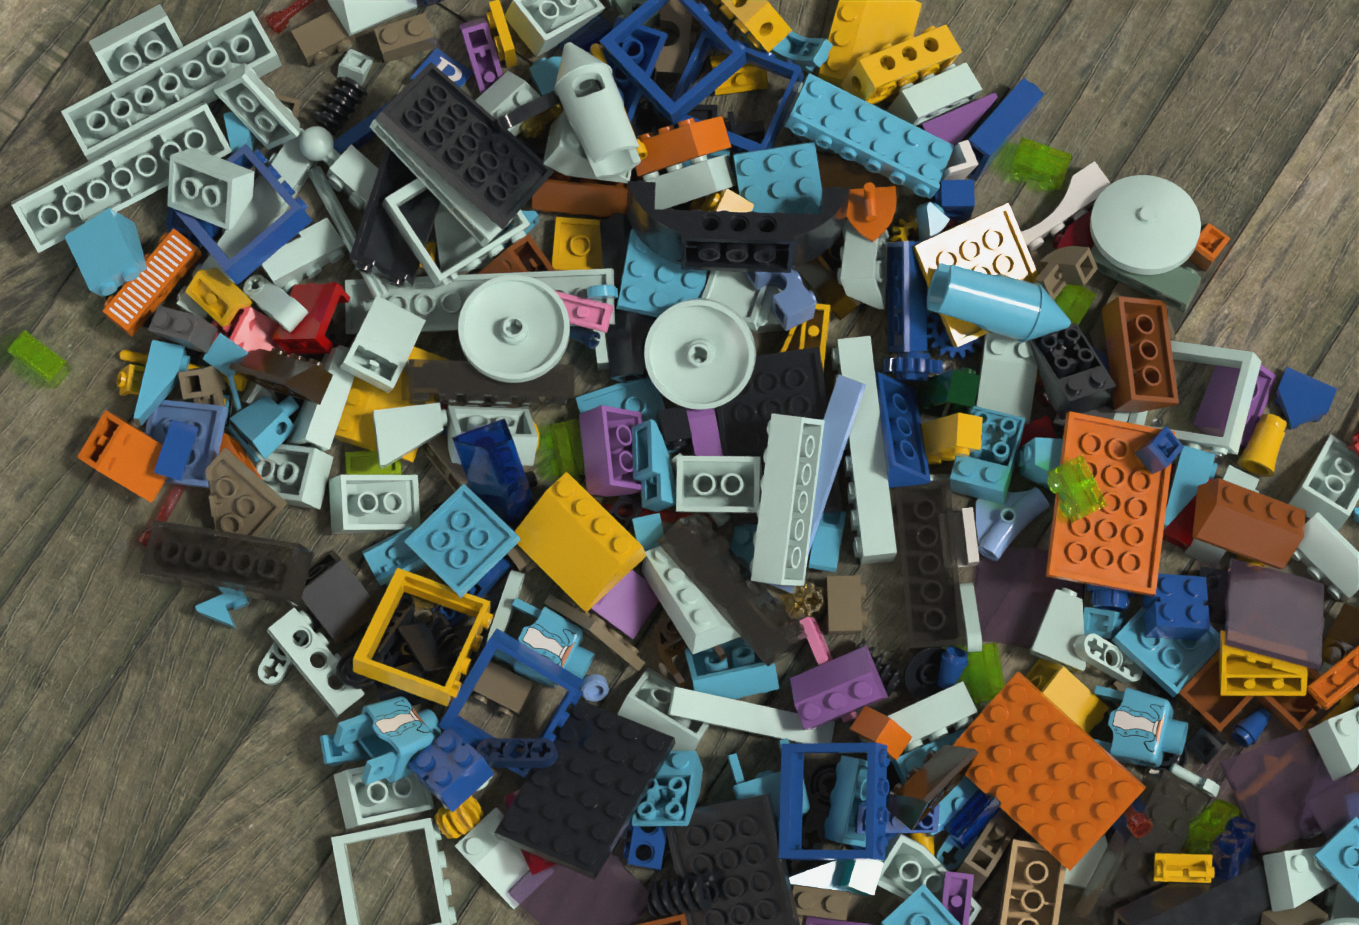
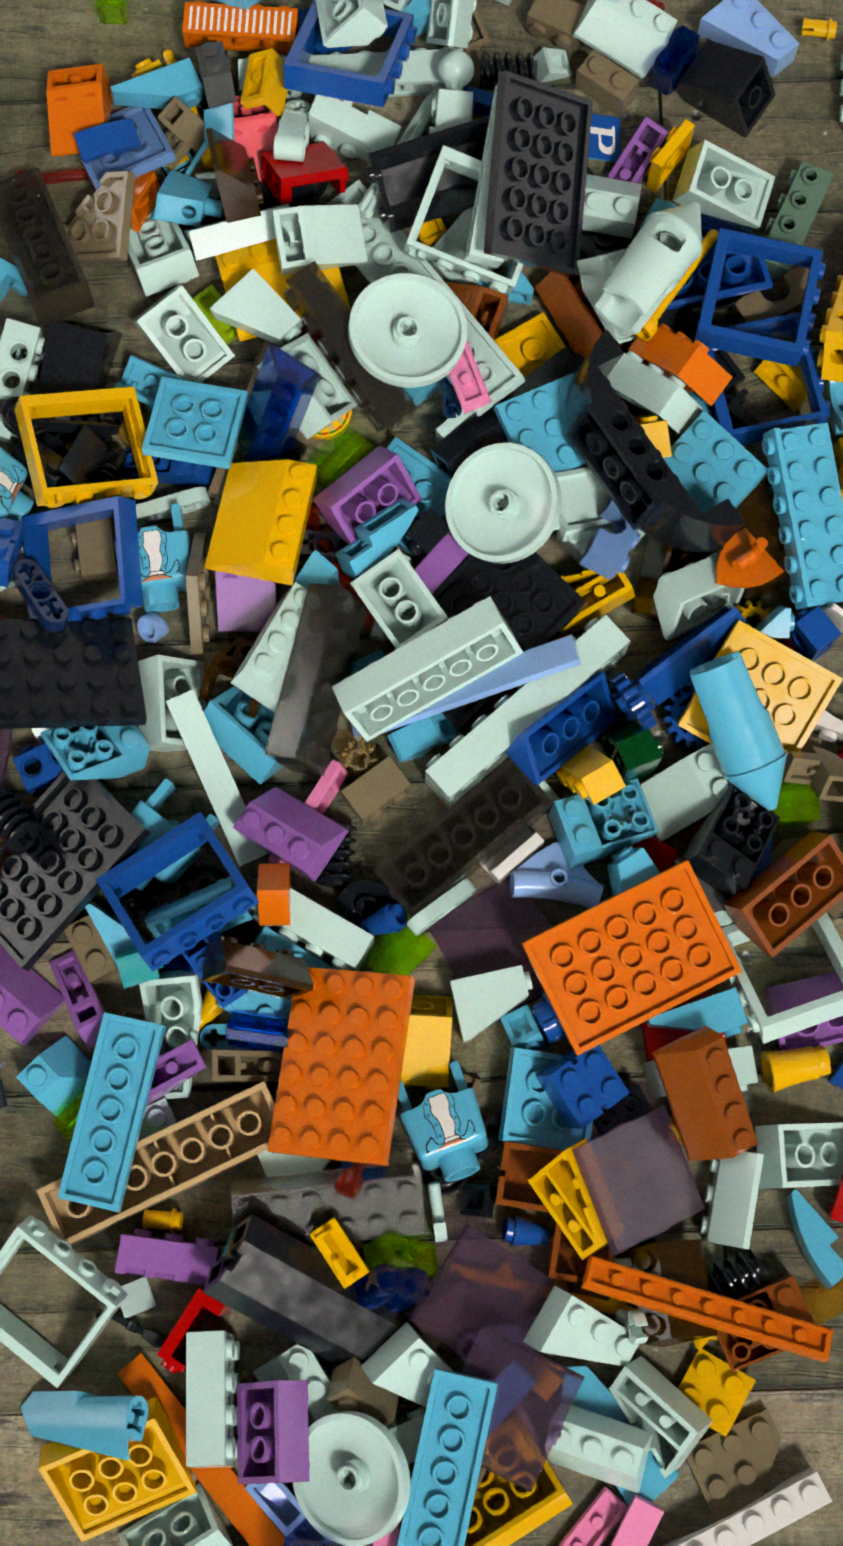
camera: 55 degrees right, 0 degrees up
black beam [491,90,561,134] -> none
clear yellow plate [519,103,564,138] -> none
medium azure tile [587,285,618,300] -> none
clear neon green brick [1047,455,1107,523] -> none
light aqua beam [1075,633,1142,683] -> none
blue slope [1135,426,1184,475] -> none

